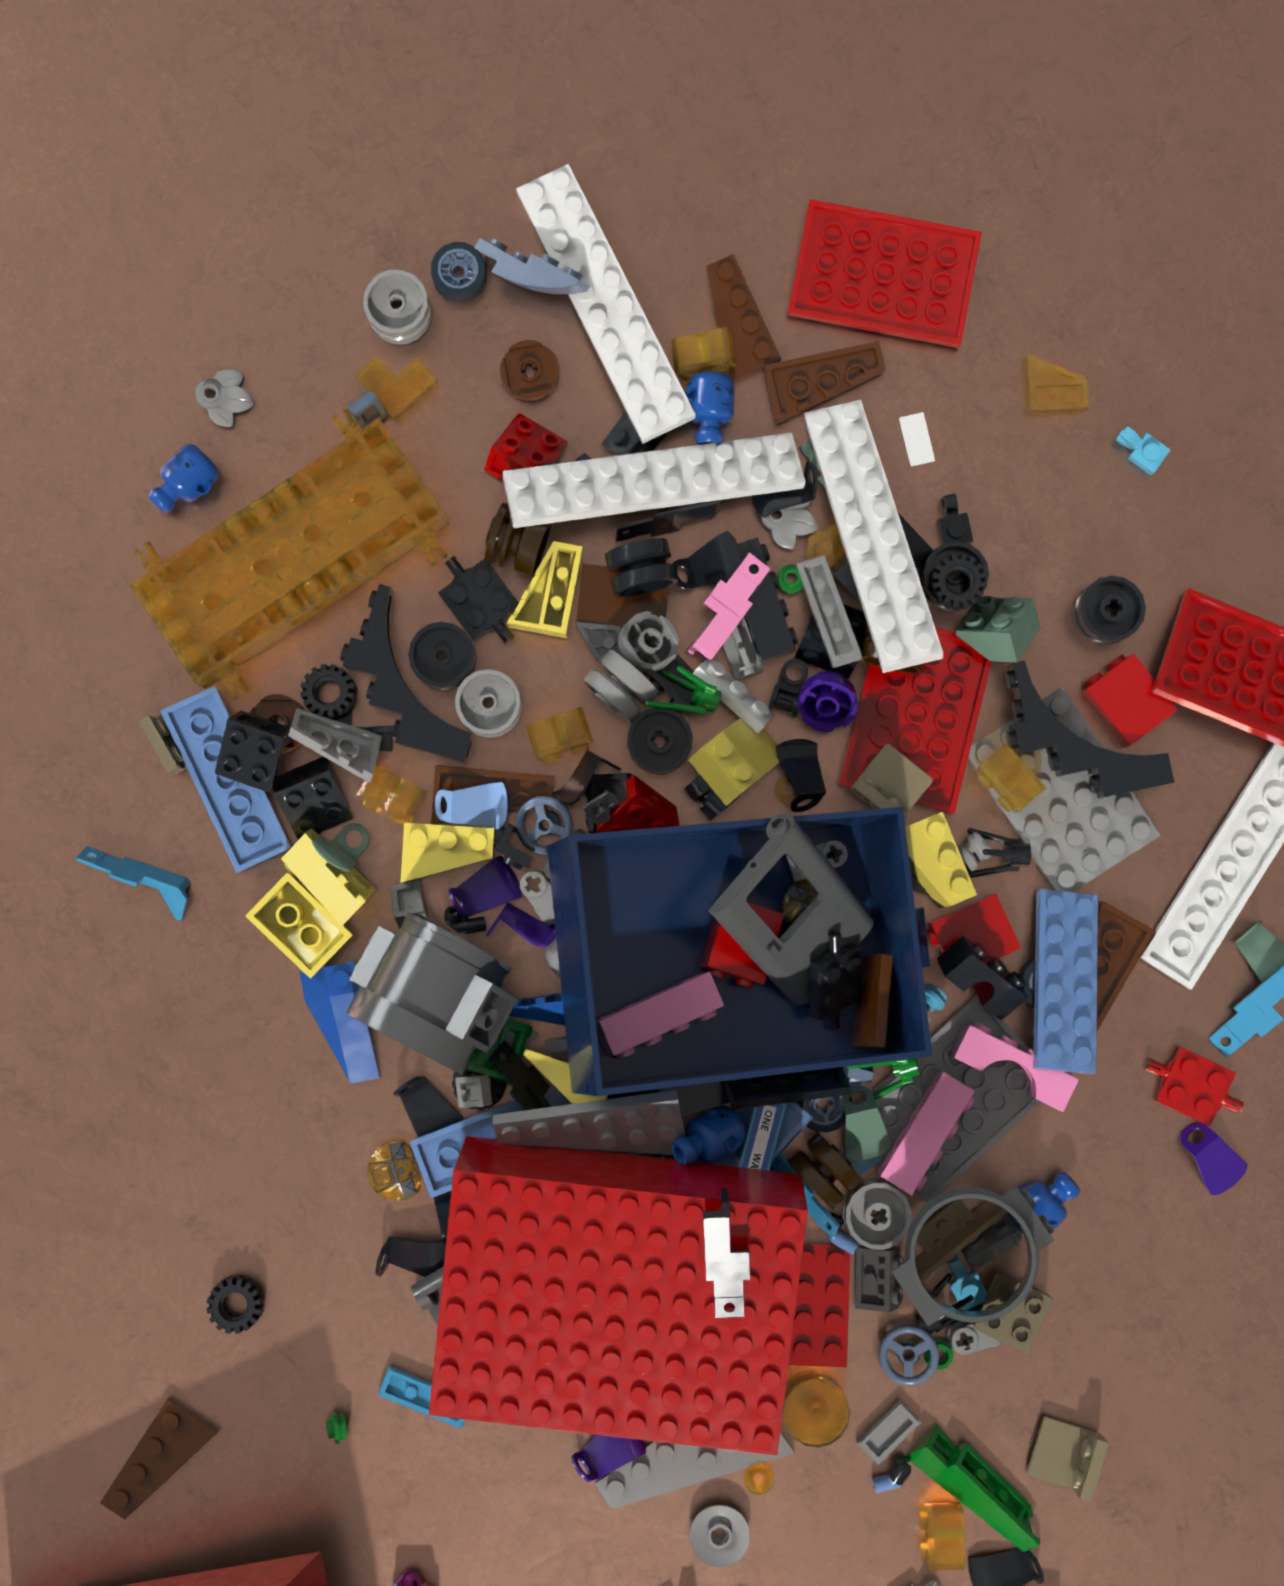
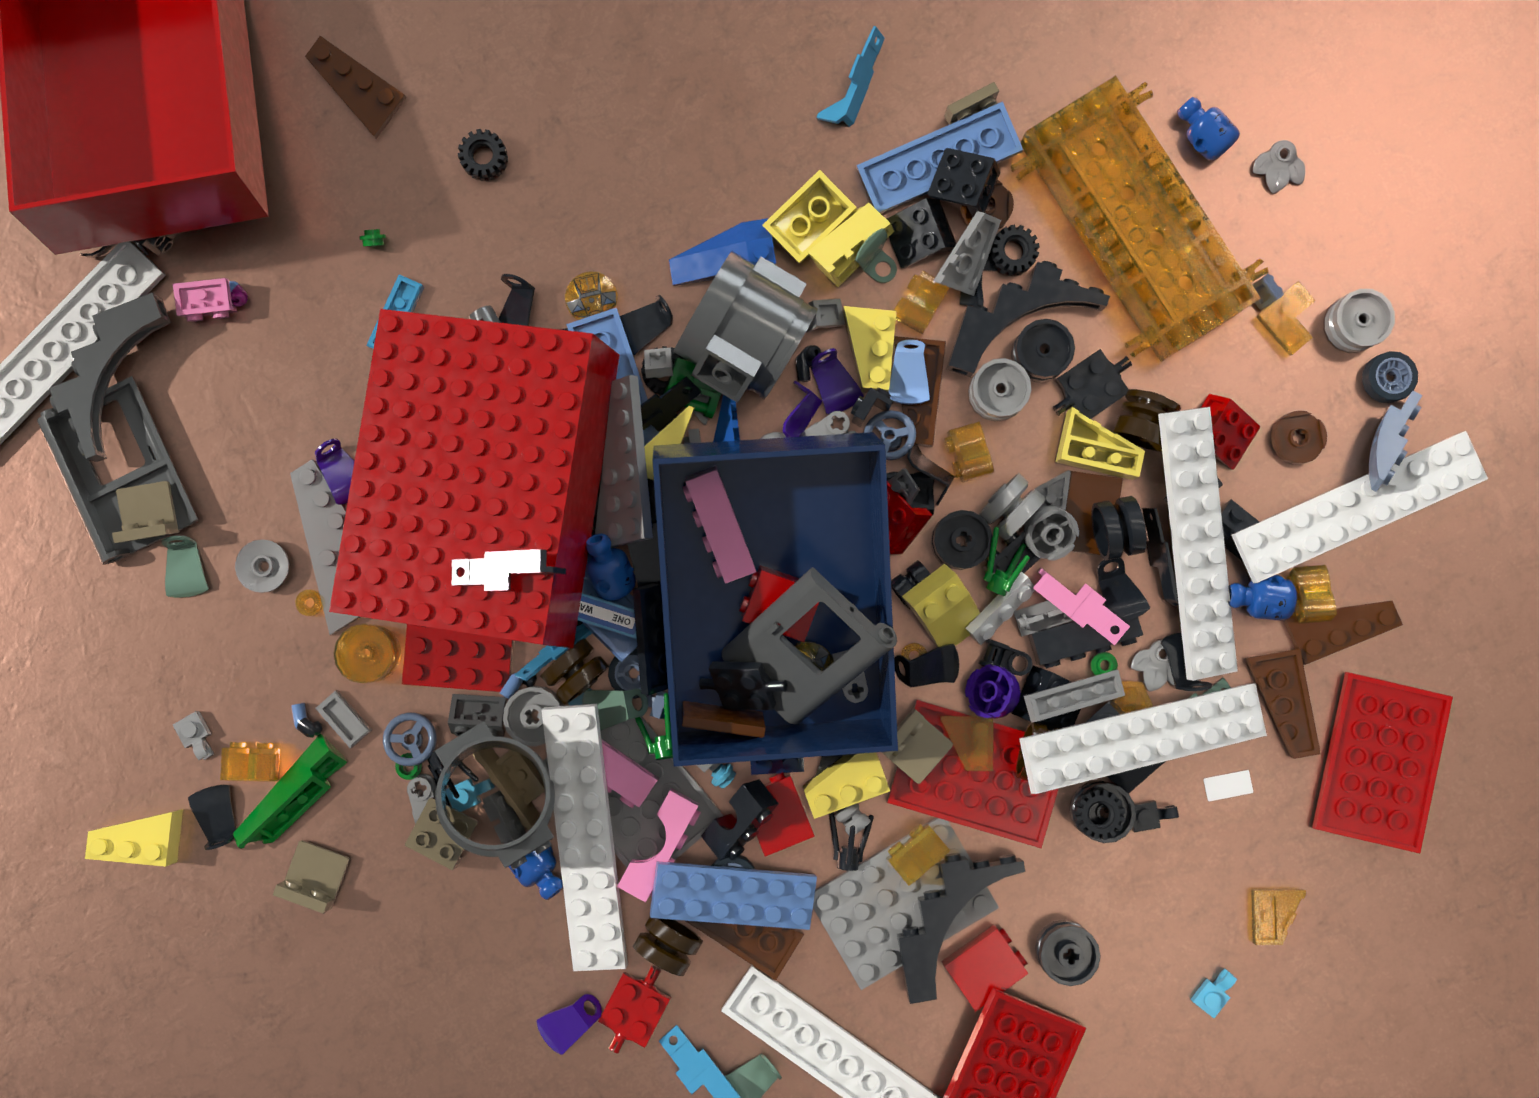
camera: 95 degrees right, 0 degrees up
sand green slope [955,596,1040,663] -> none
none -> white plate [541,704,628,971]
none -> dark brown wheel [633,917,703,976]
none -> clear yellow wing [940,716,993,771]

